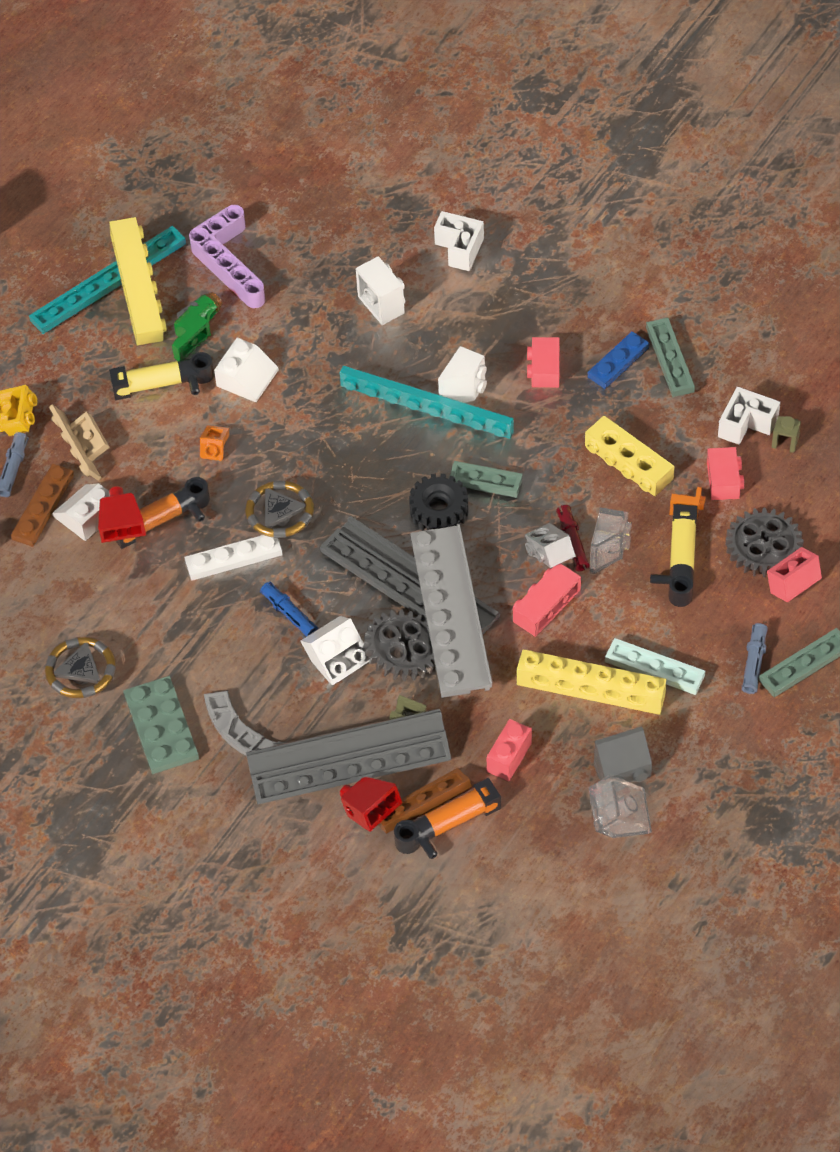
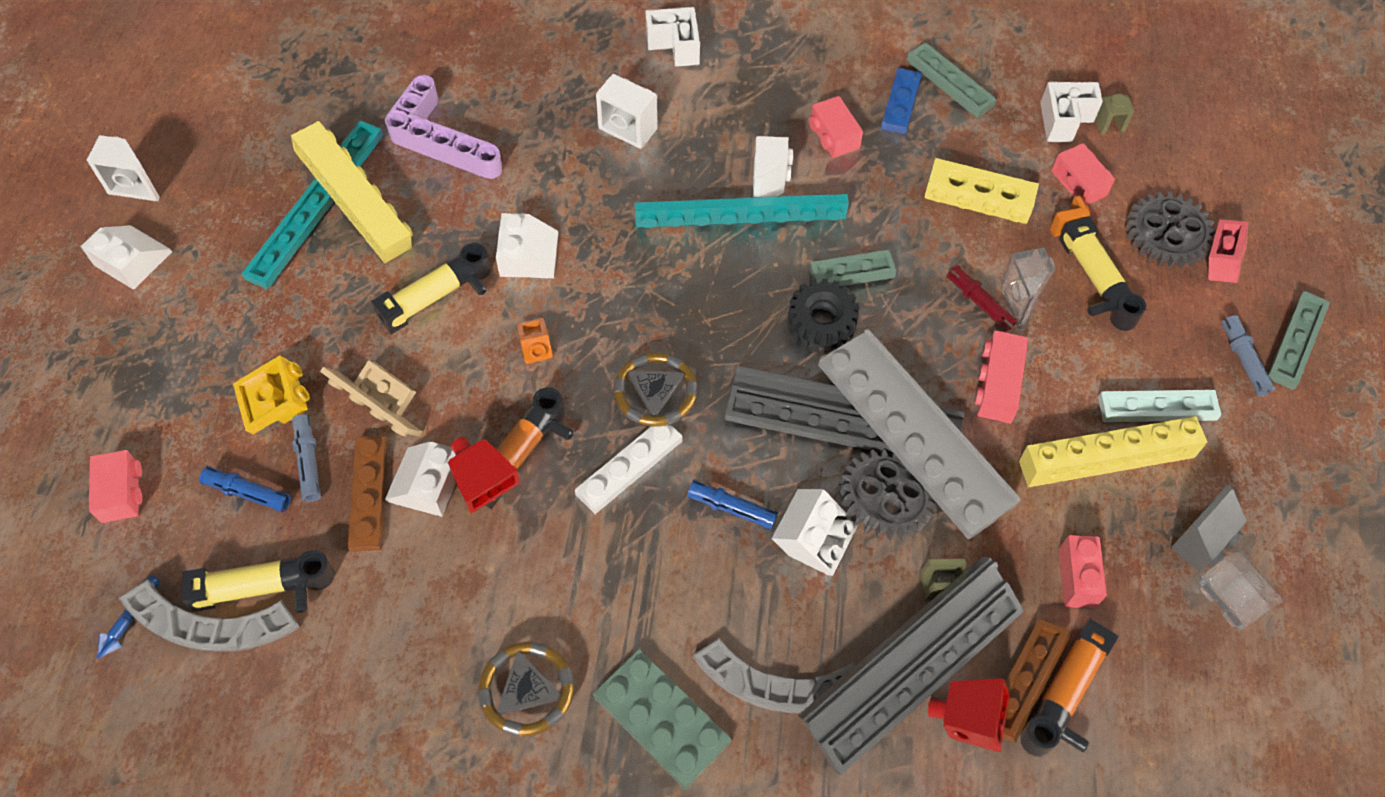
camera: 30 degrees left, 5 degrees up
green plate [172,292,222,361] -> none
light grey brick [525,523,575,568] -> none

